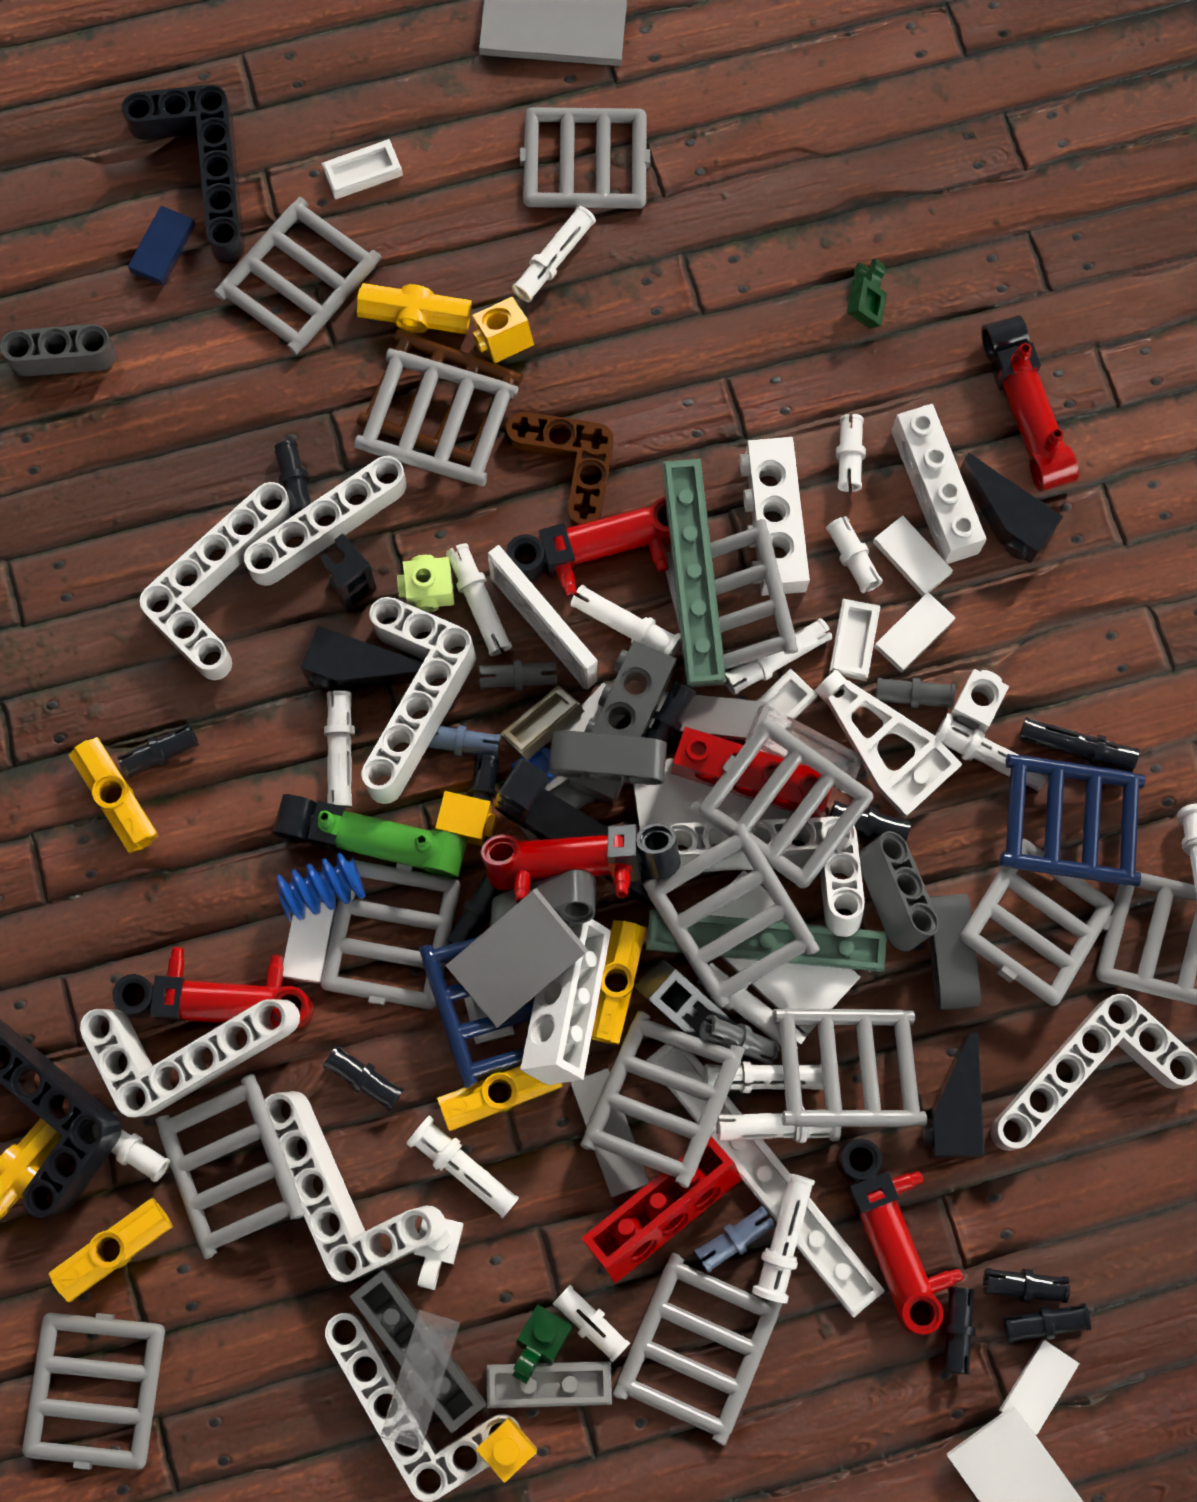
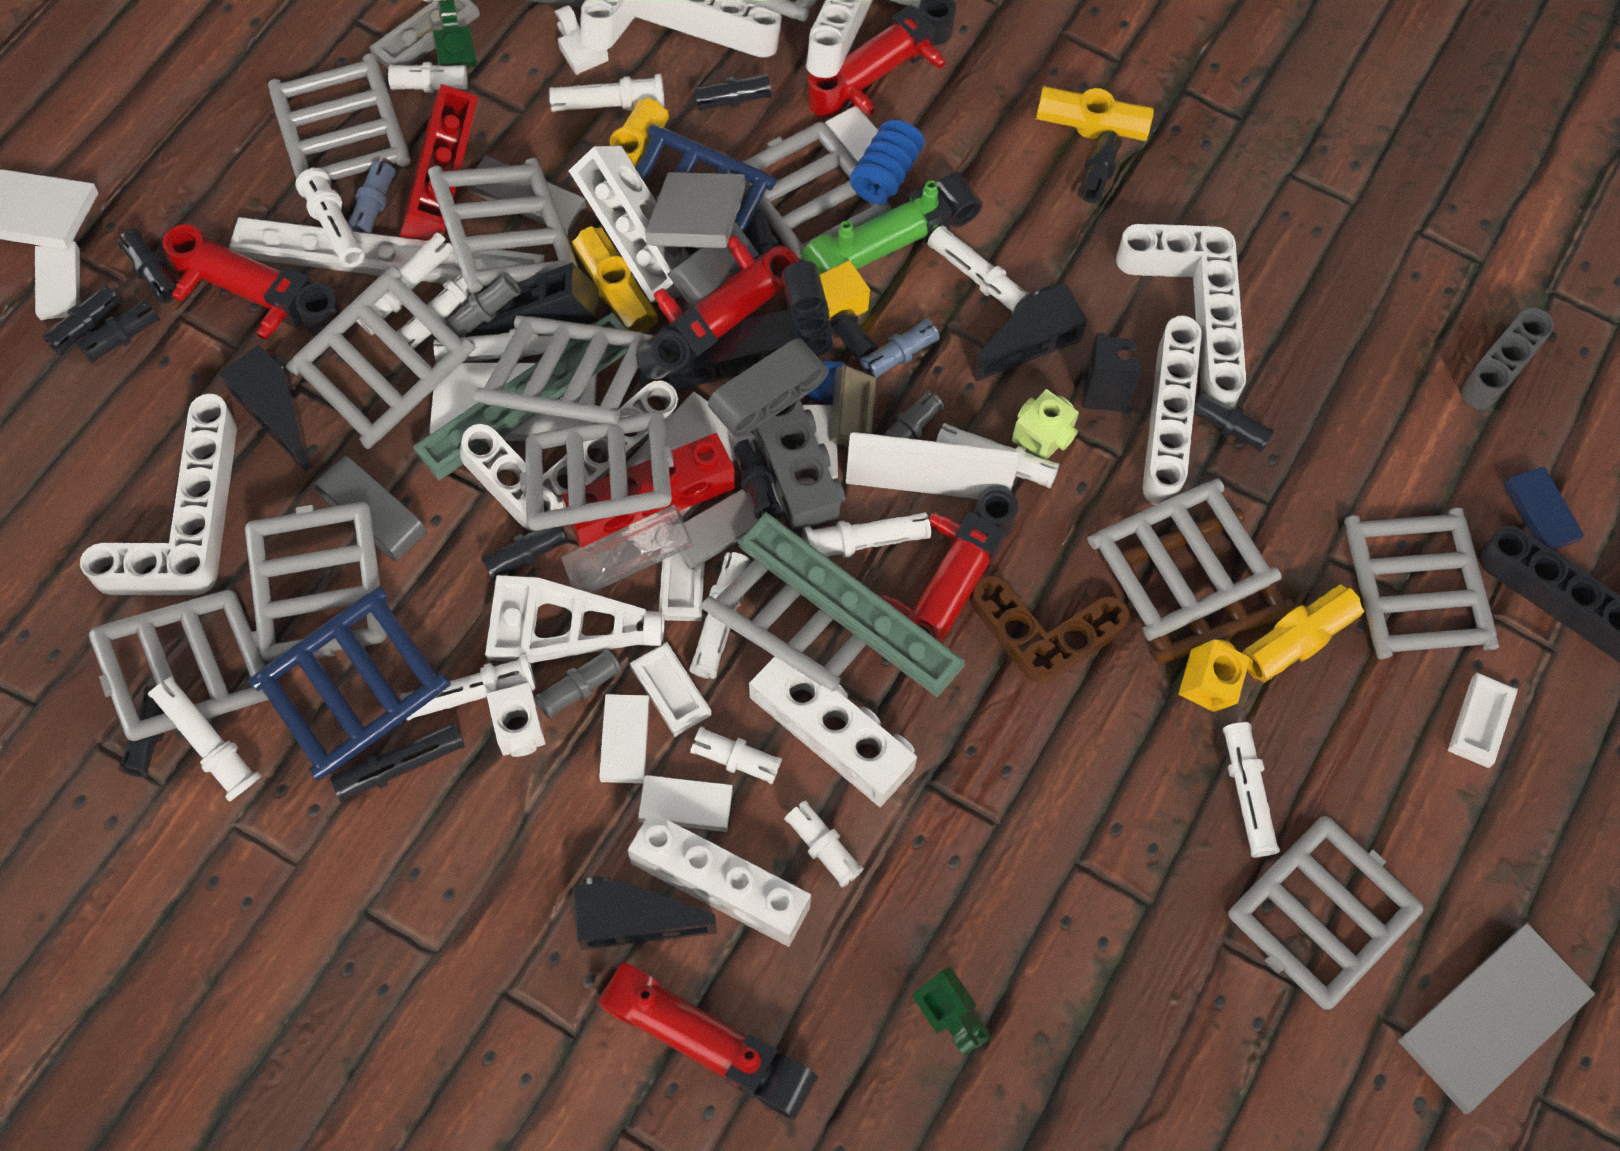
camera: 135 degrees right, 10 degrees down
white beam [362,597,476,804] -> none
dark grey beam [859,831,939,951] -> none

